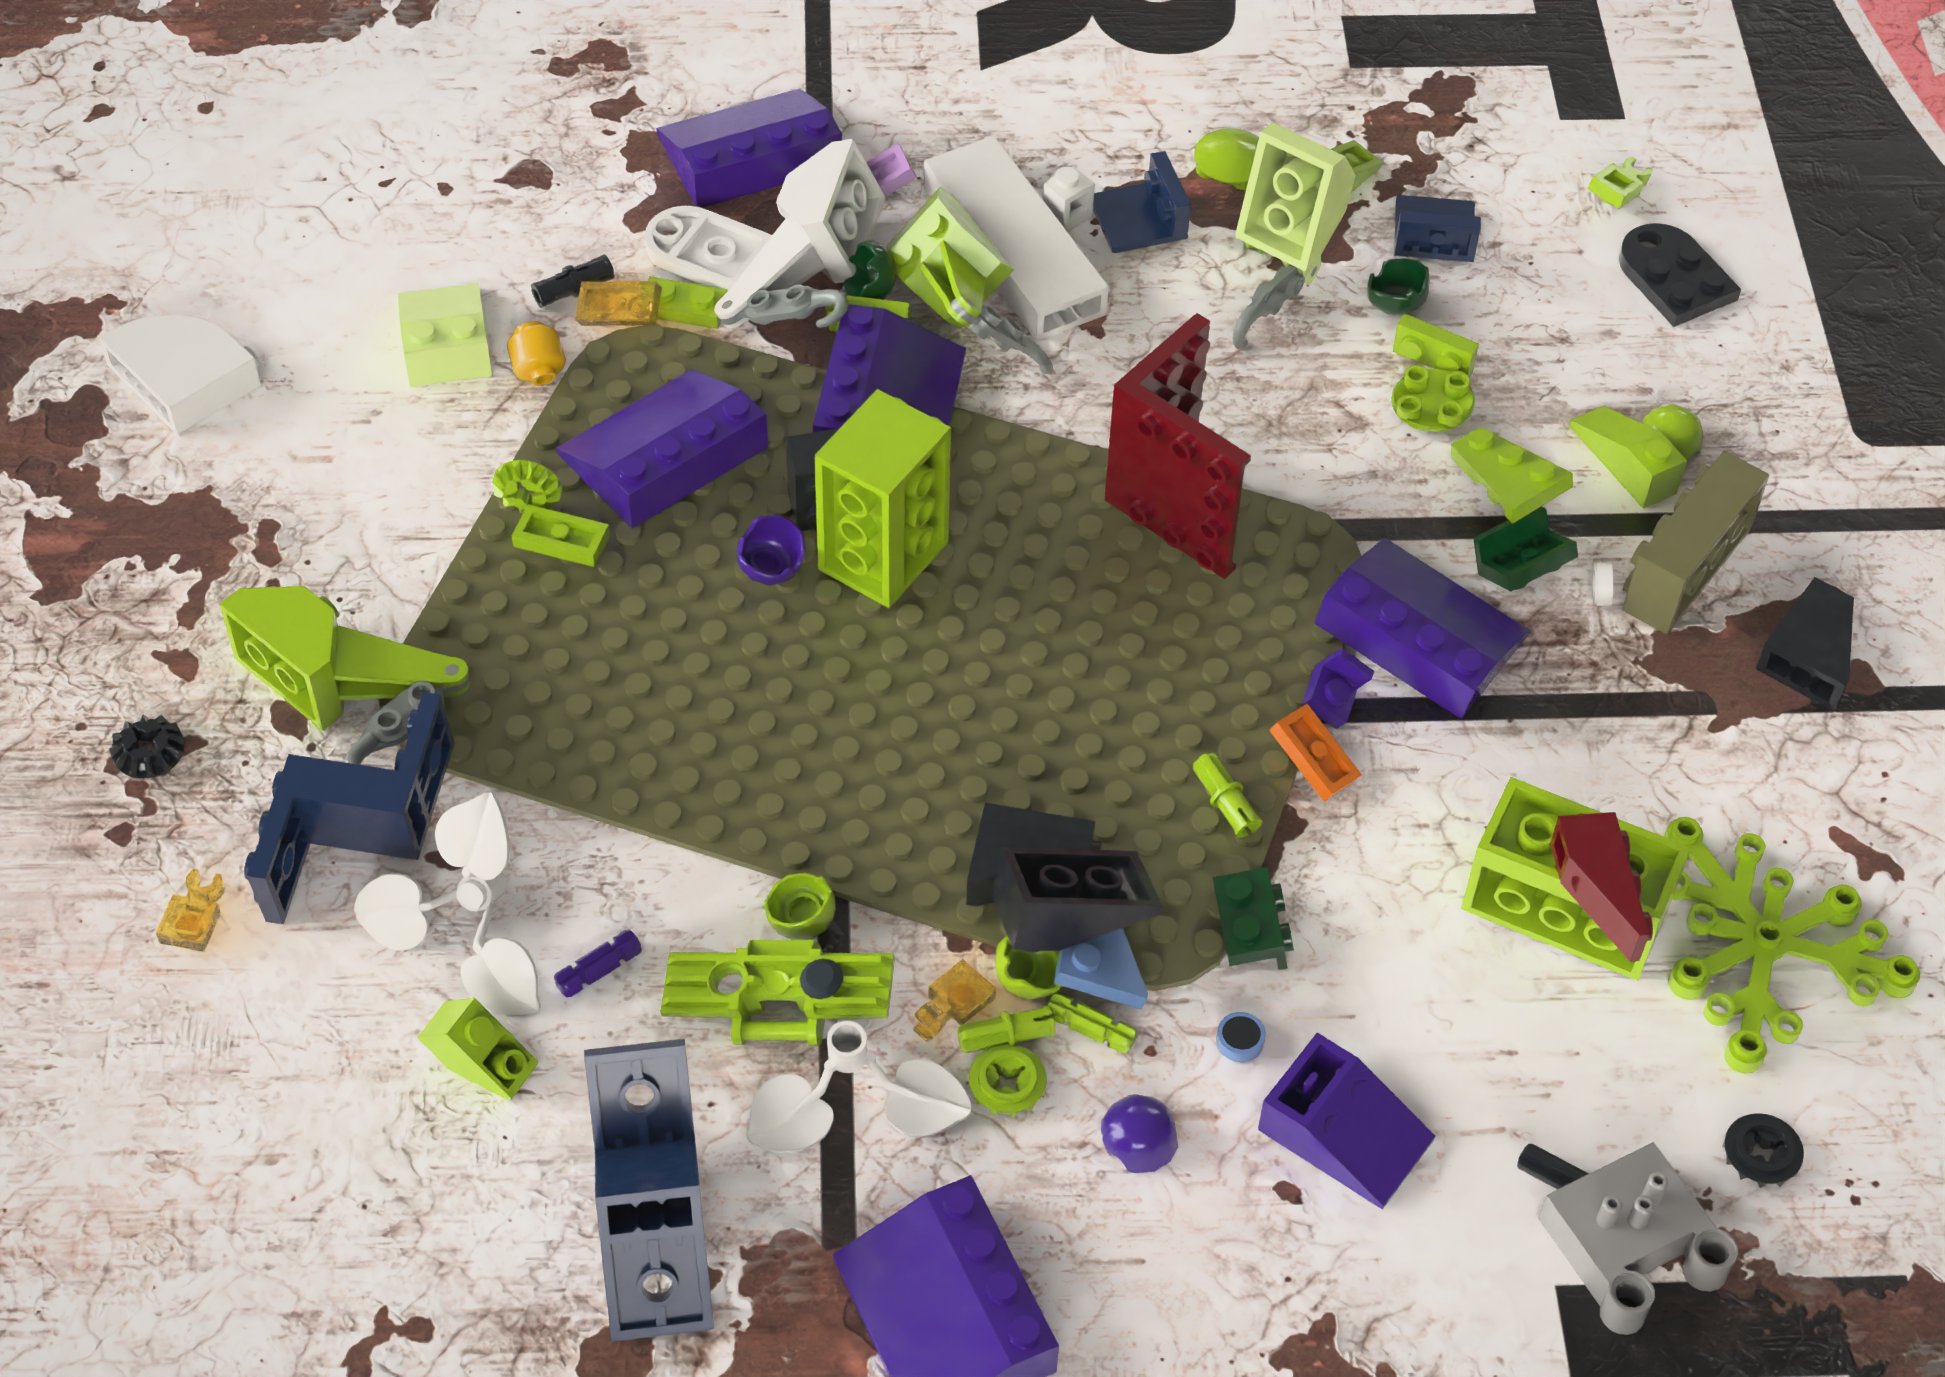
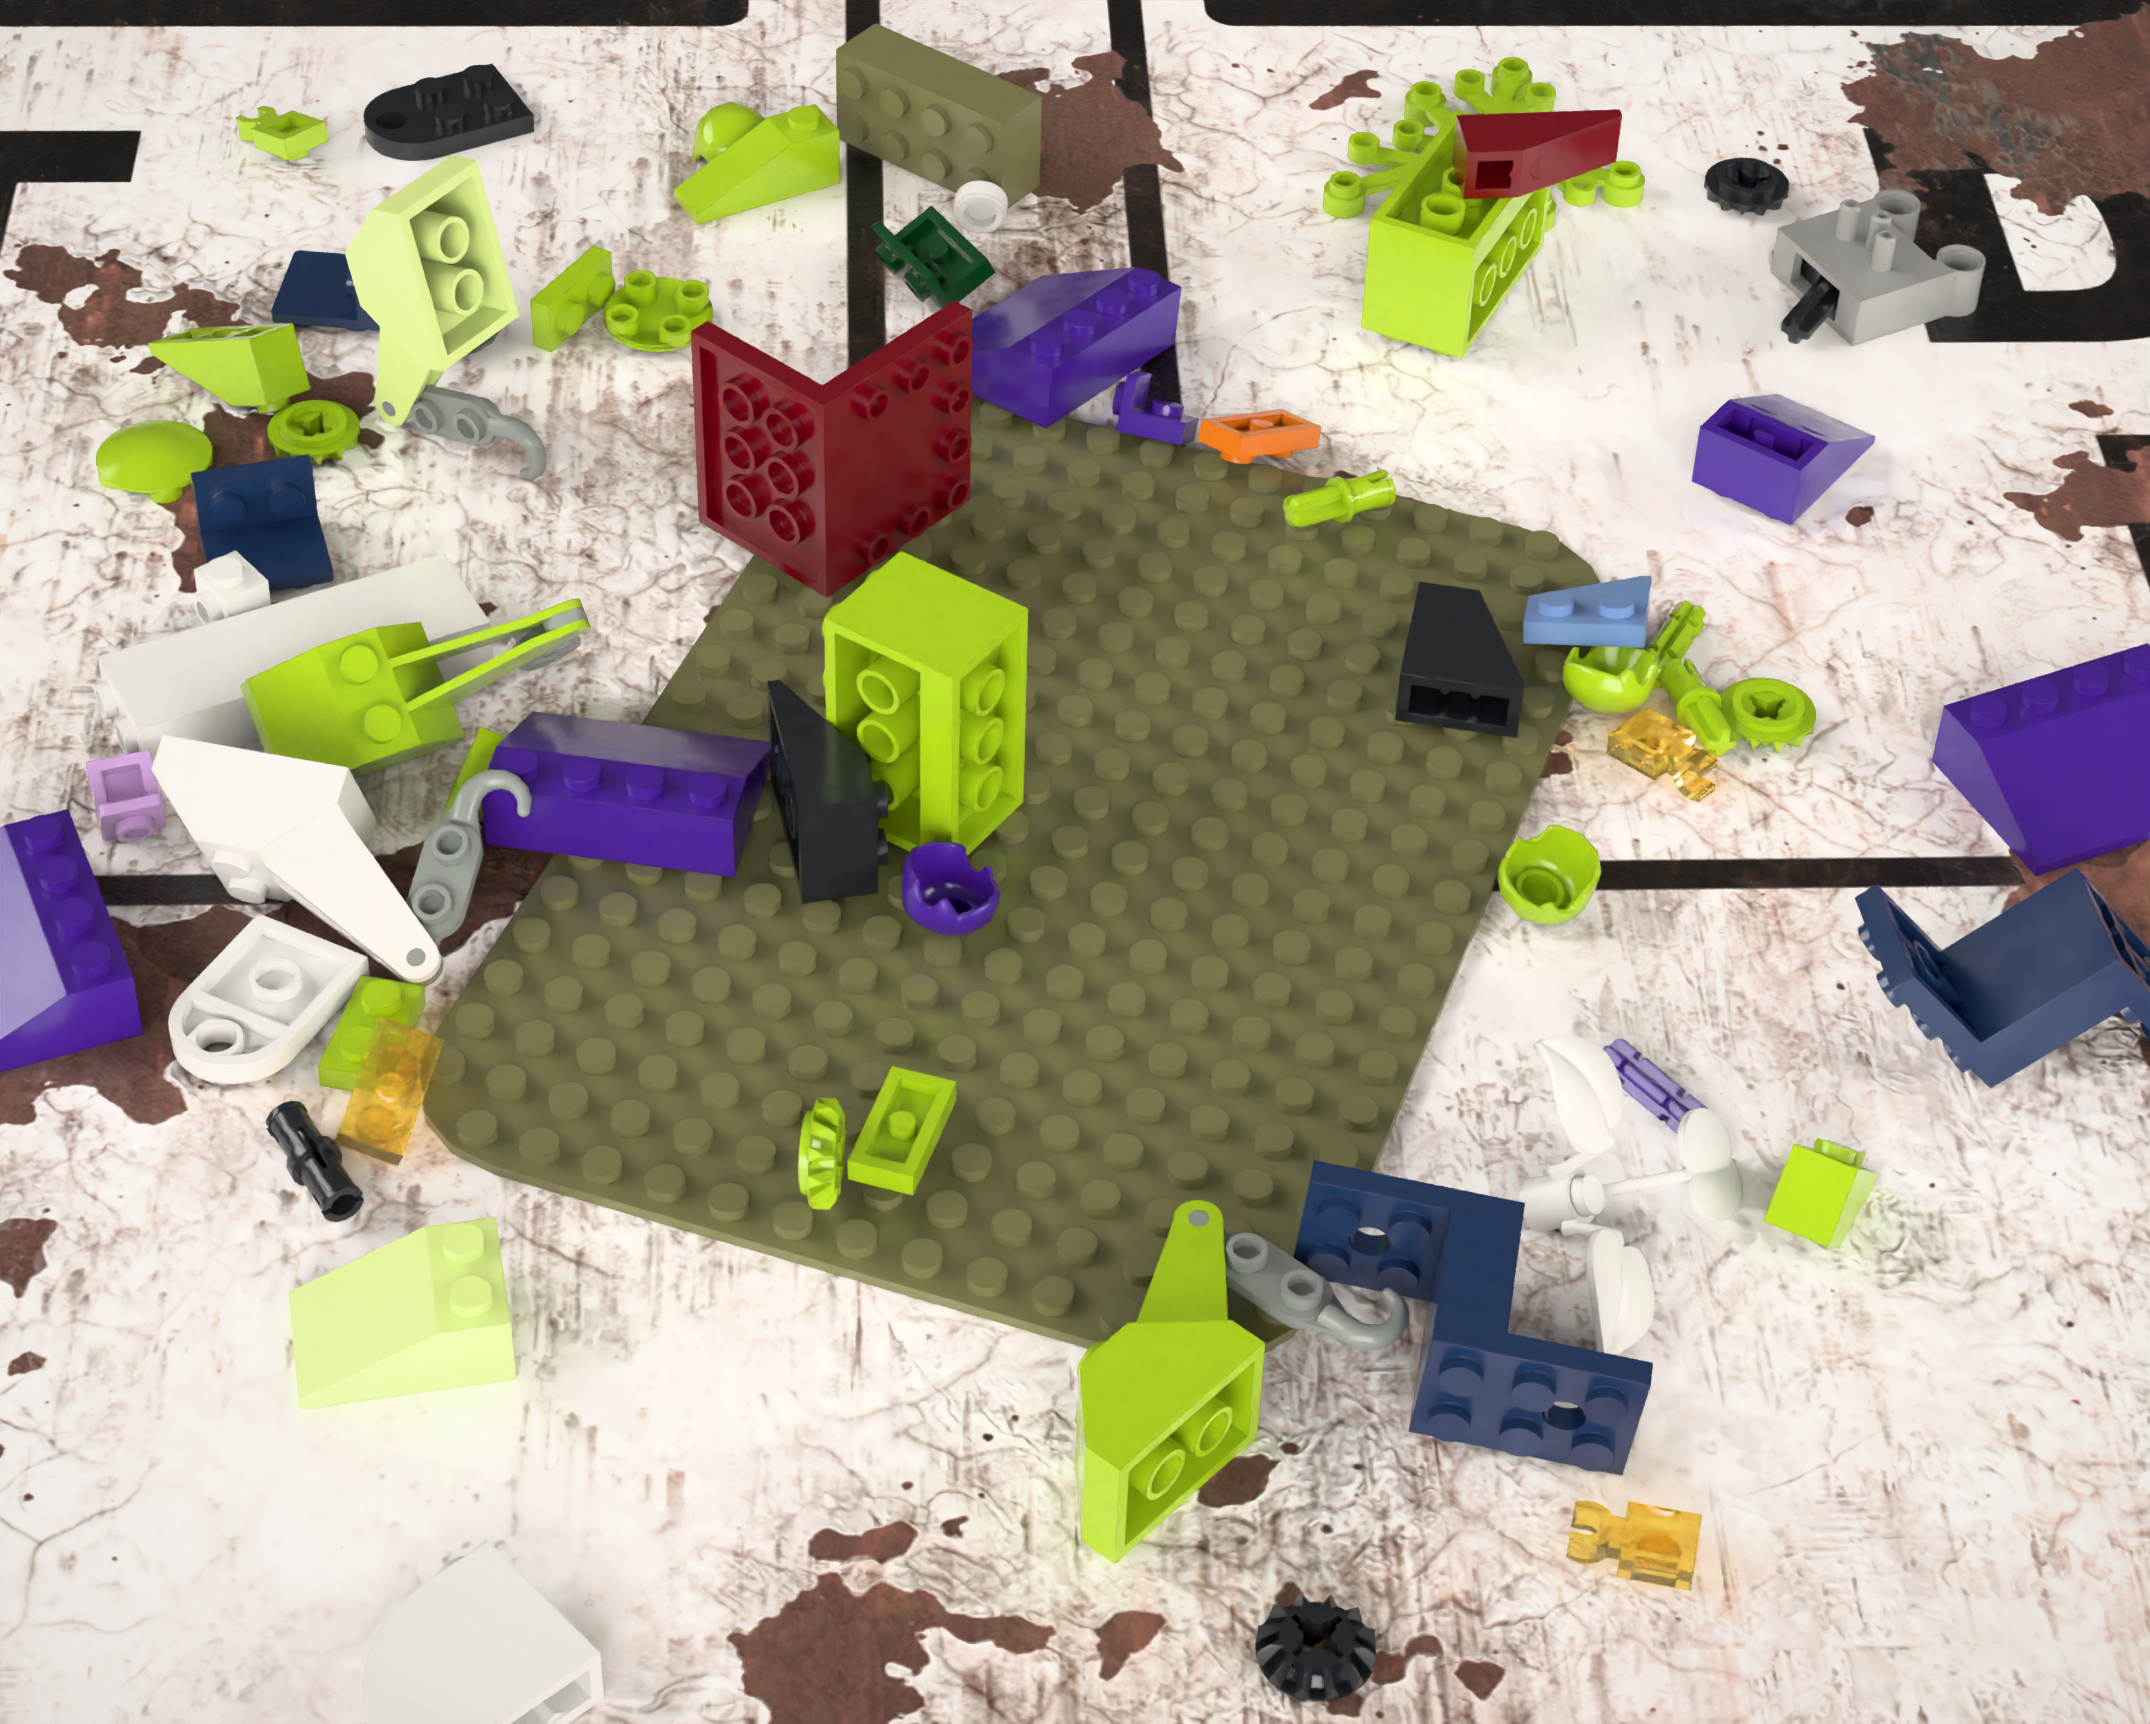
camera: 90 degrees left, 10 degrees down
yellow head [507,321,566,386] -> none
dark purple slope [556,369,768,529] -> none
lime piece [660,940,895,1046] -> none
white plant [747,1006,972,1153] -> none
dark green hair [844,240,896,300] -> none
black slope [991,847,1163,953] -> none
dark purple hair [1101,1094,1178,1173] -> none
dark green bracket [1212,867,1294,970] -> none
tile [1216,1012,1266,1062] -> none
lime wing [1451,427,1573,524] -> none
black slope [1756,577,1854,712] -> none

